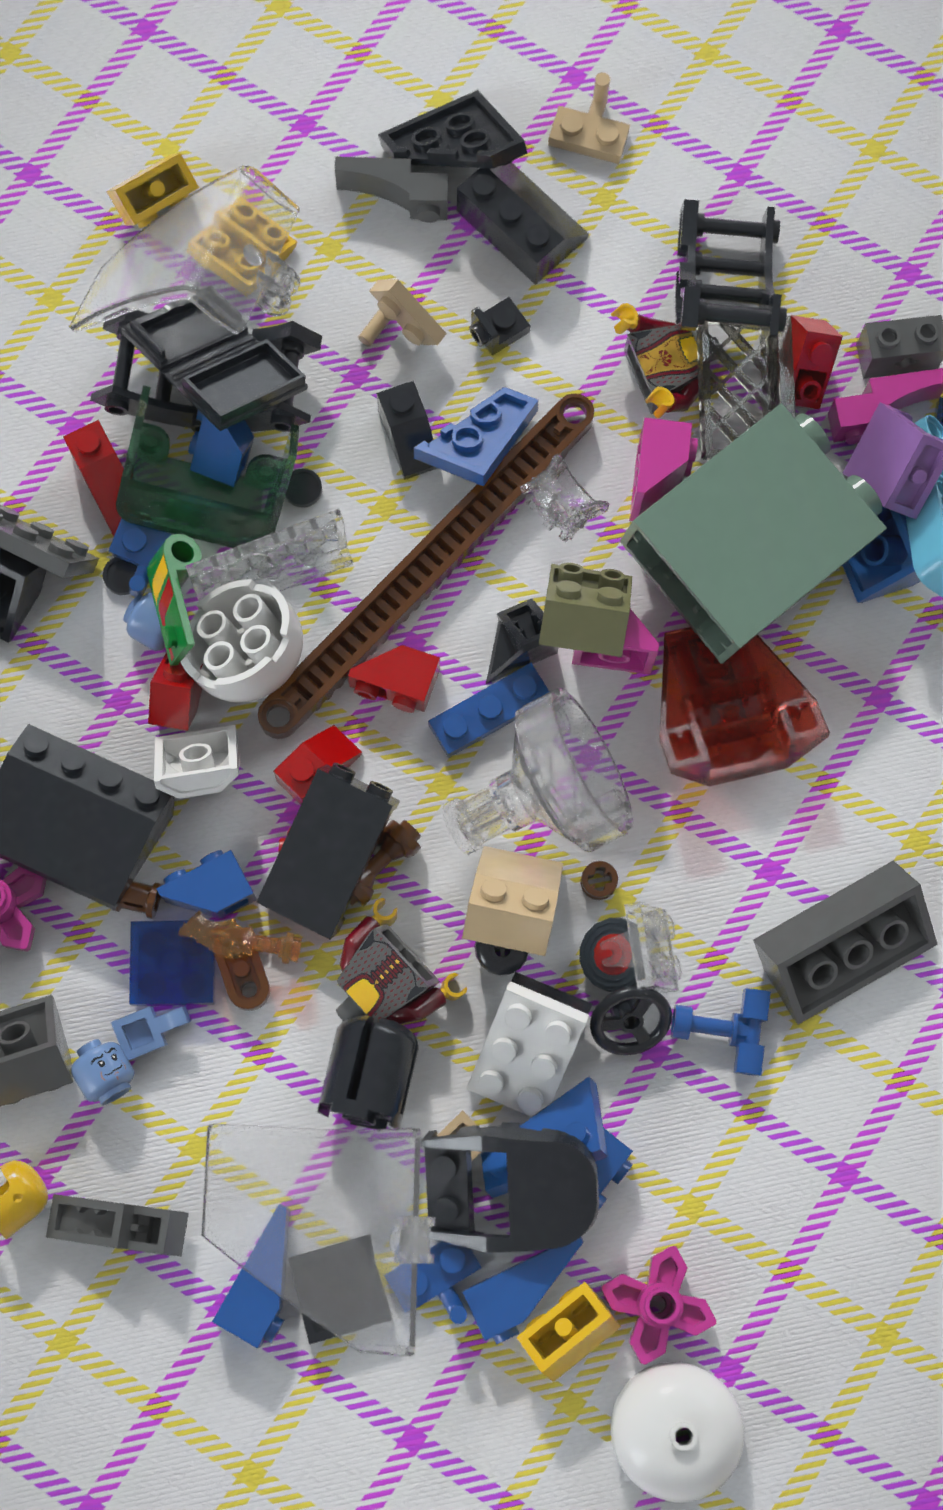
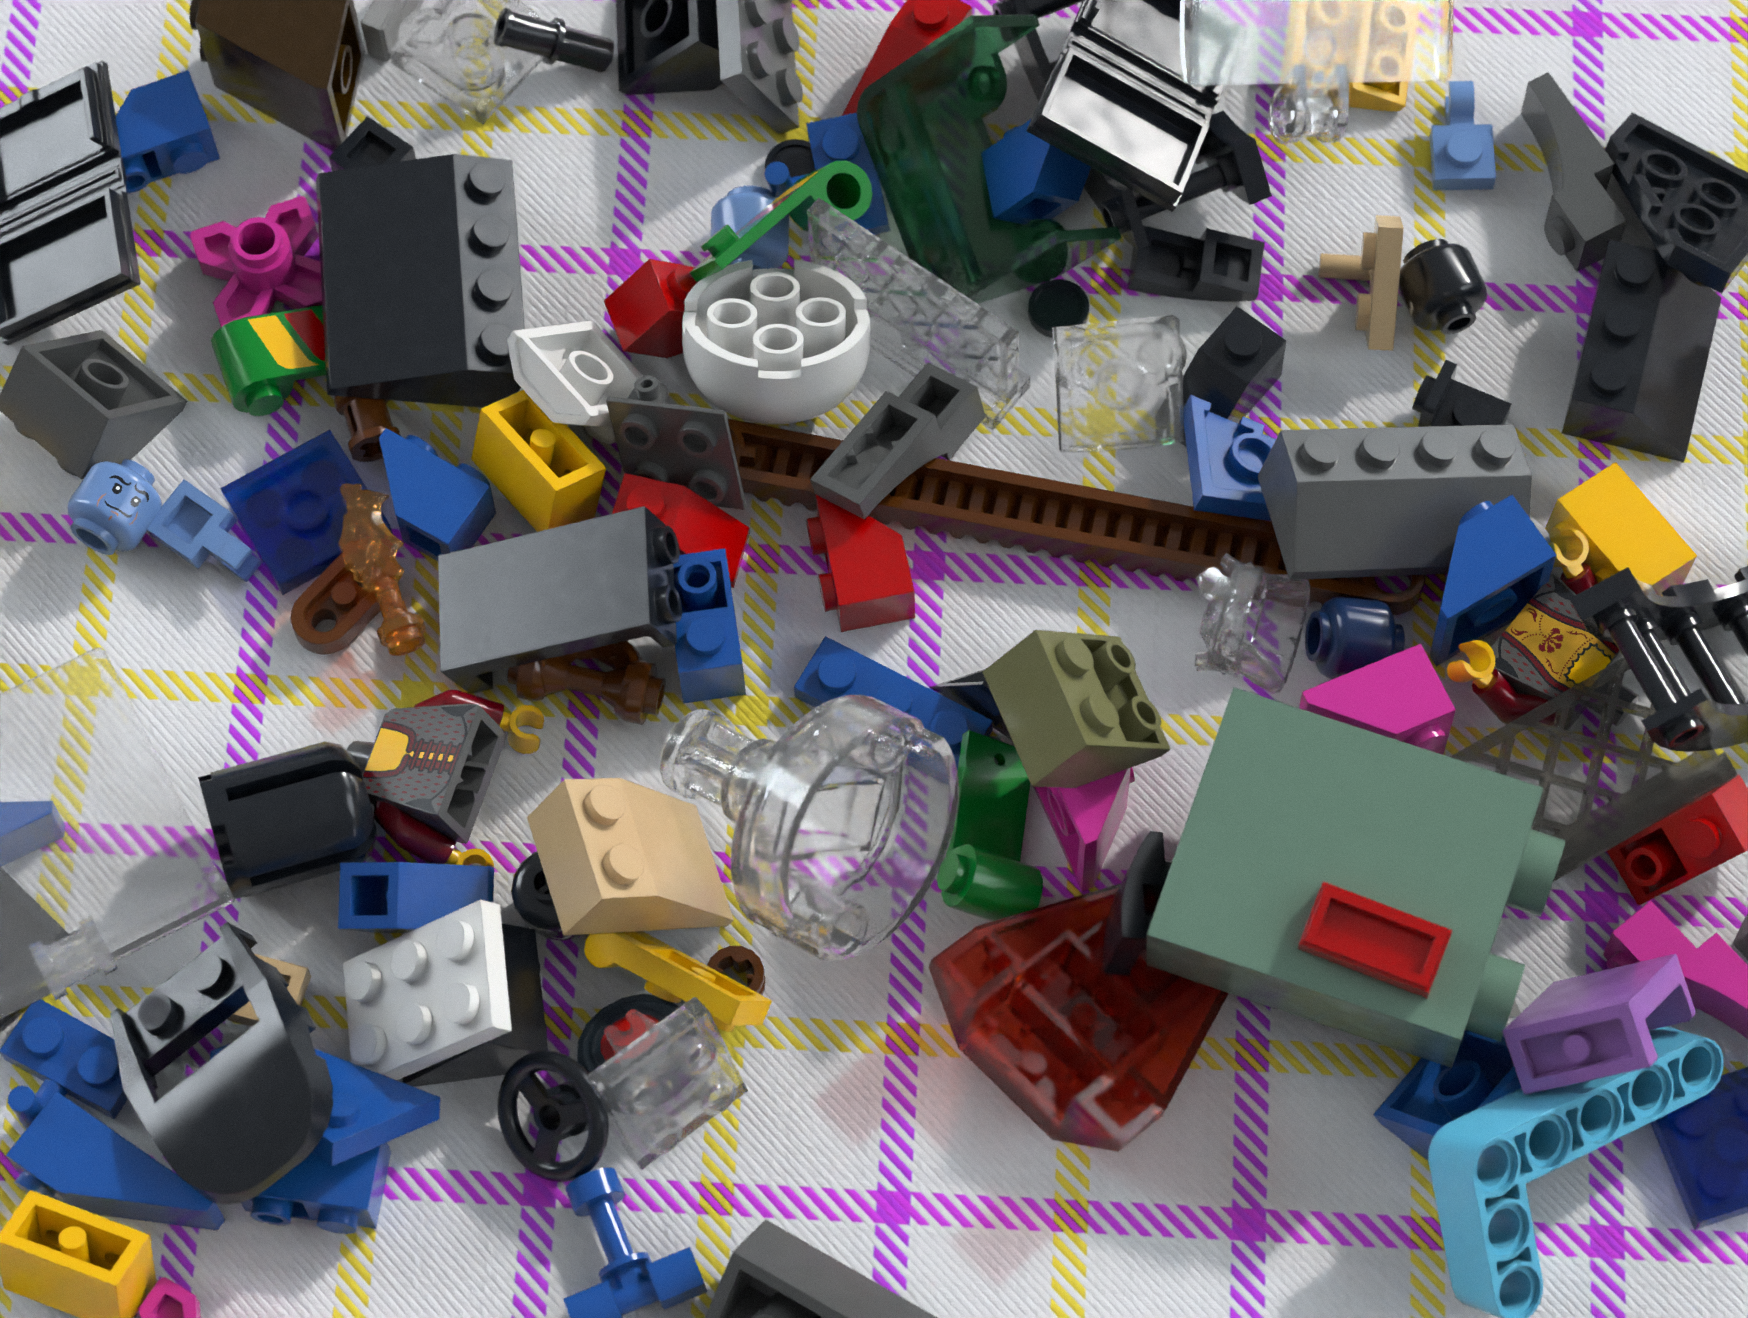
camera: 65 degrees right, 10 degrees down
none -> green door [211,305,326,416]
none -> blue slope [338,862,494,933]
none -> yellow brick [471,390,606,532]
none -> yellow plate [584,931,772,1032]
none -> dark grey hinge [606,376,747,510]
none -> blue slope [674,548,746,704]
none -> dark grey slope [810,362,986,519]
none -> green door [937,730,1043,929]
none -> clear slope [1052,315,1187,452]
none -> black slope [1103,831,1172,976]
none -> black slope [1127,225,1265,302]
none -> dark grey slope [1257,424,1532,580]
none -> red tile [1298,881,1453,998]
none -> dark blue head [1305,596,1405,679]
none -> black head [1399,239,1487,335]
none -> medium blue plate [1429,81,1496,190]
none -> blue slope [1429,494,1556,666]
none -> yellow brick [1545,462,1697,596]

